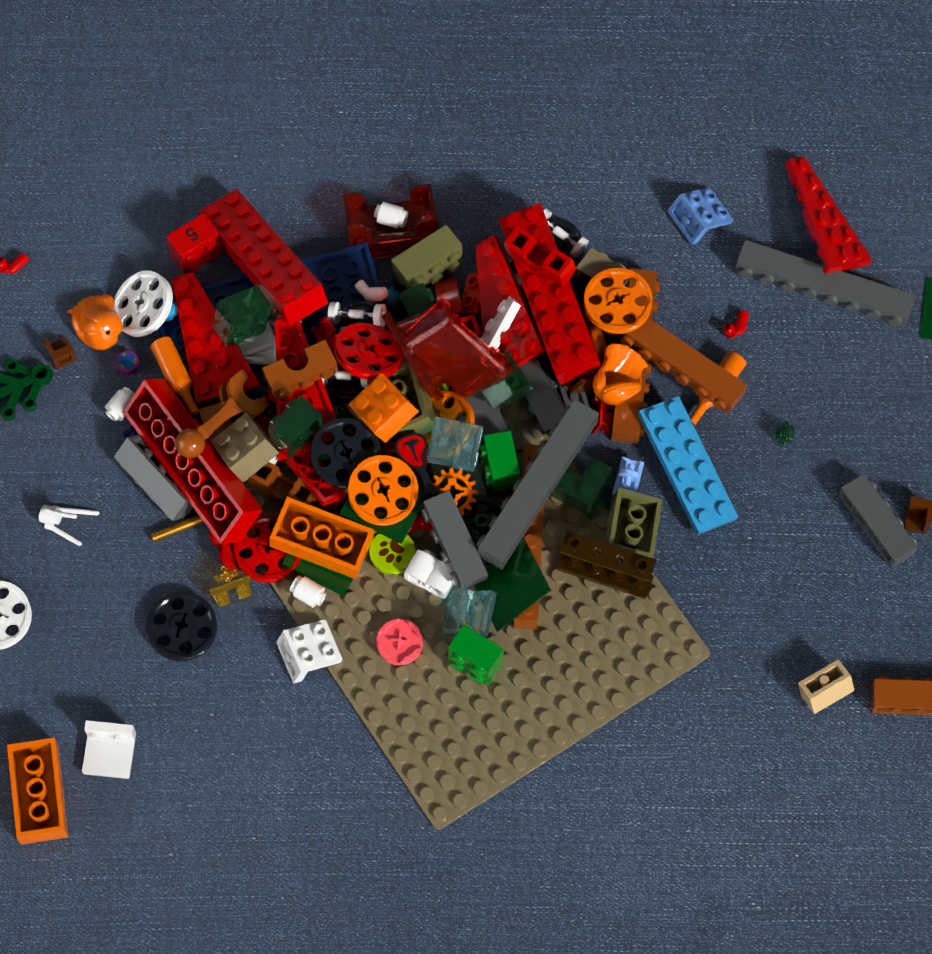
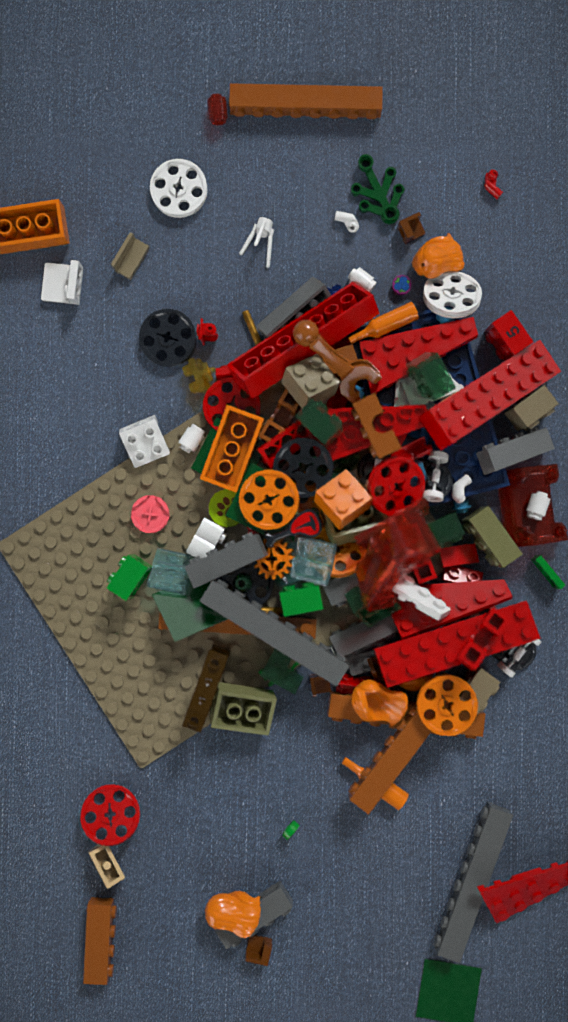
camera: 90 degrees right, 20 degrees up
light blue hips [612,457,644,497] -> none
dark azure plate [637,396,738,536] -> none
medium blue bracket [667,187,733,245] -> none
red arm [722,311,749,338] -> none
clear green plate [776,421,795,447] -> none
none -> red wedge [80,784,140,846]
none -> dark tan panel [111,232,150,280]
none -> red hinge [197,318,218,346]
none -> orange piece [205,891,261,938]
none -> green tile [282,820,300,840]
none -> reddish brown panel [309,674,331,697]
none -> white arm [335,211,359,233]
none -> dark grey brick [476,426,555,475]
none -> dark tan brick [504,385,559,431]
none -> green tile [531,555,566,590]

